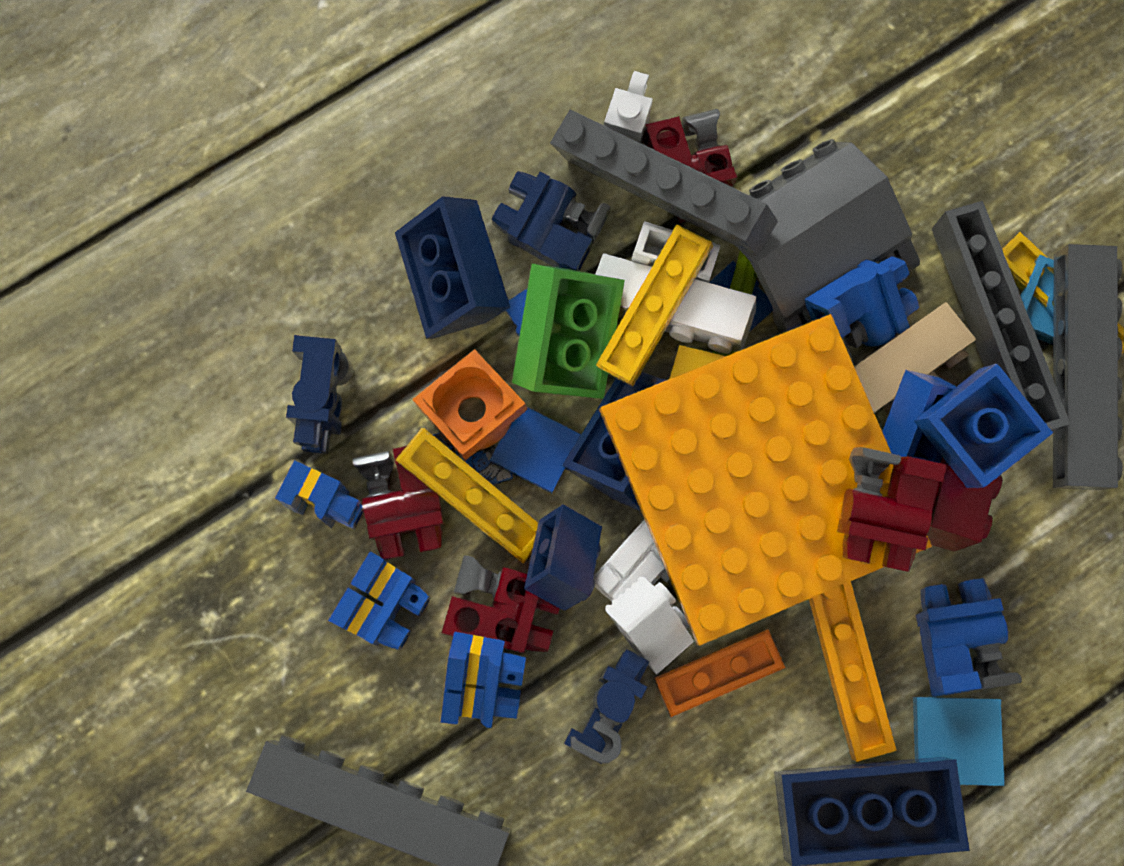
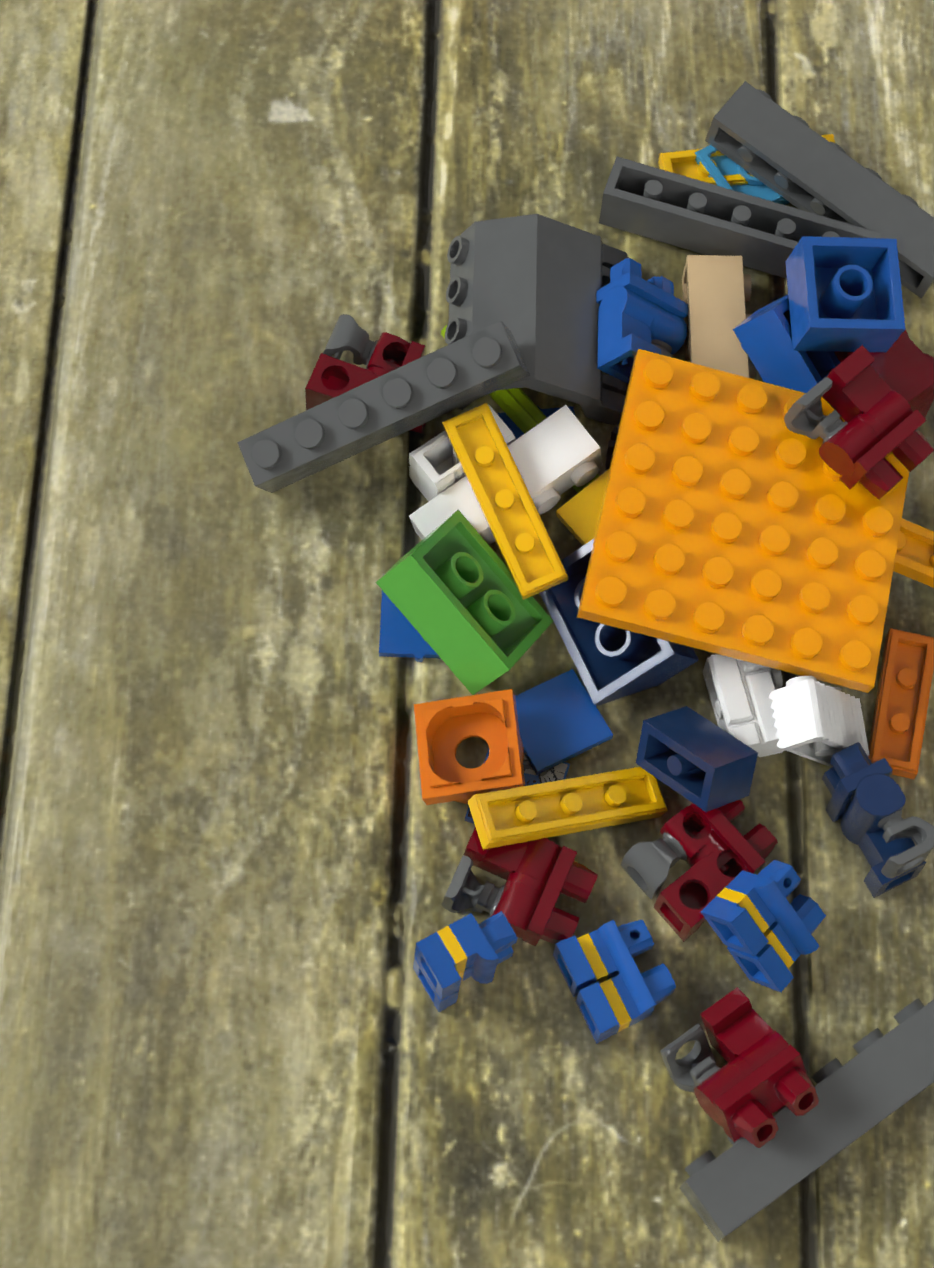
camera: 55 degrees left, 10 degrees down
dark blue hips [286,335,354,454] -> none
dark blue slope [395,196,510,339] -> none
dark blue hips [491,171,610,271] -> none
white brick [604,71,653,144] -> none
none -> dark red hips [660,987,819,1148]

